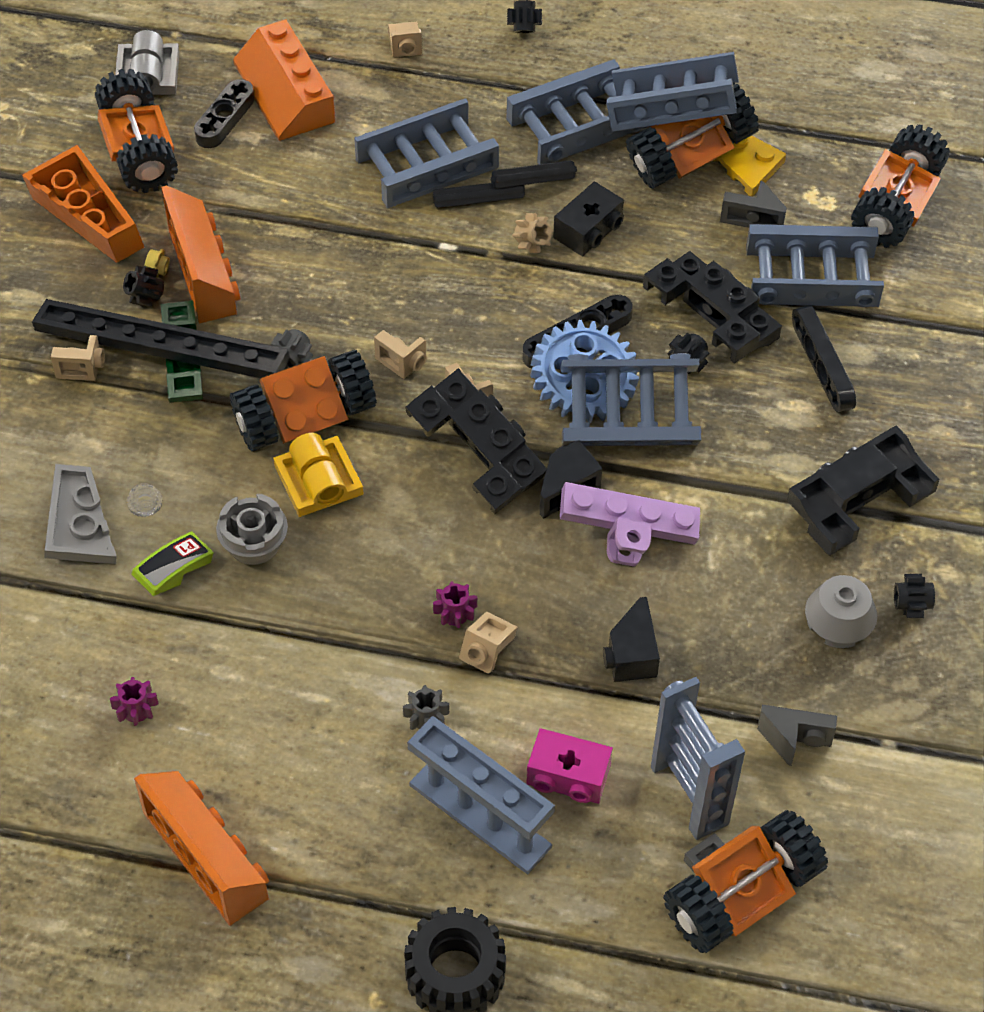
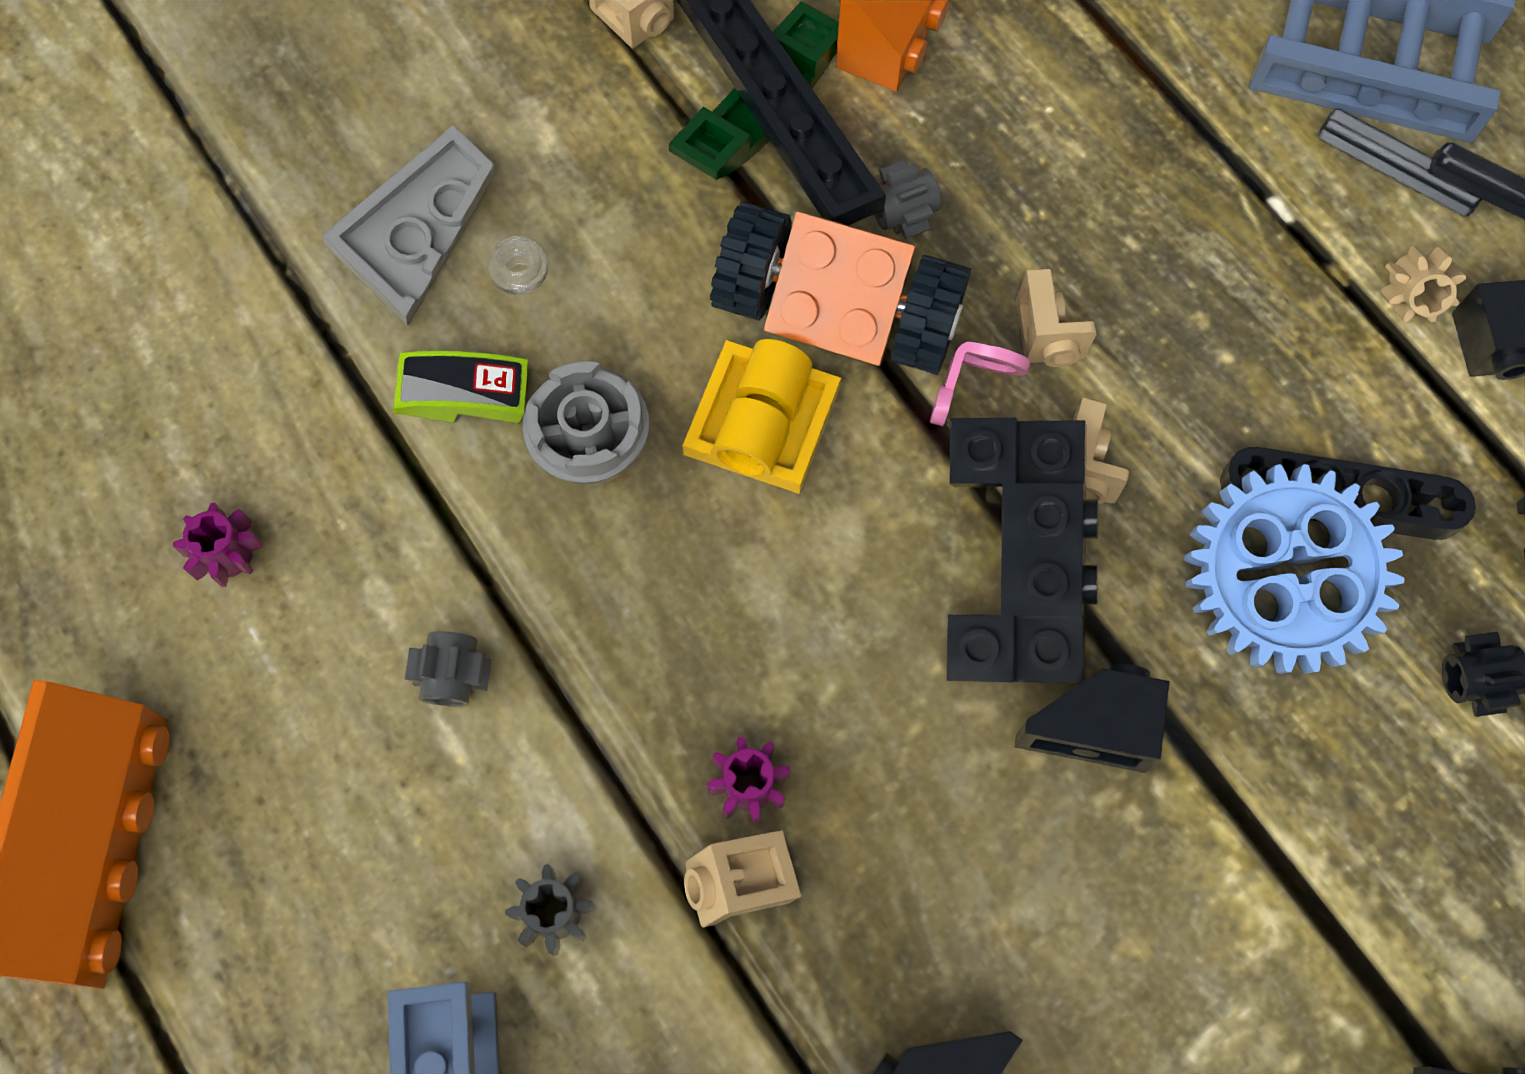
camera: 45 degrees right, 15 degrees up
lavender plate [560,482,700,567] -> none
sand blue fence [561,353,701,446] -> none
none -> dark grey gear [405,631,491,707]
none -> bright pink piece [930,342,1031,426]

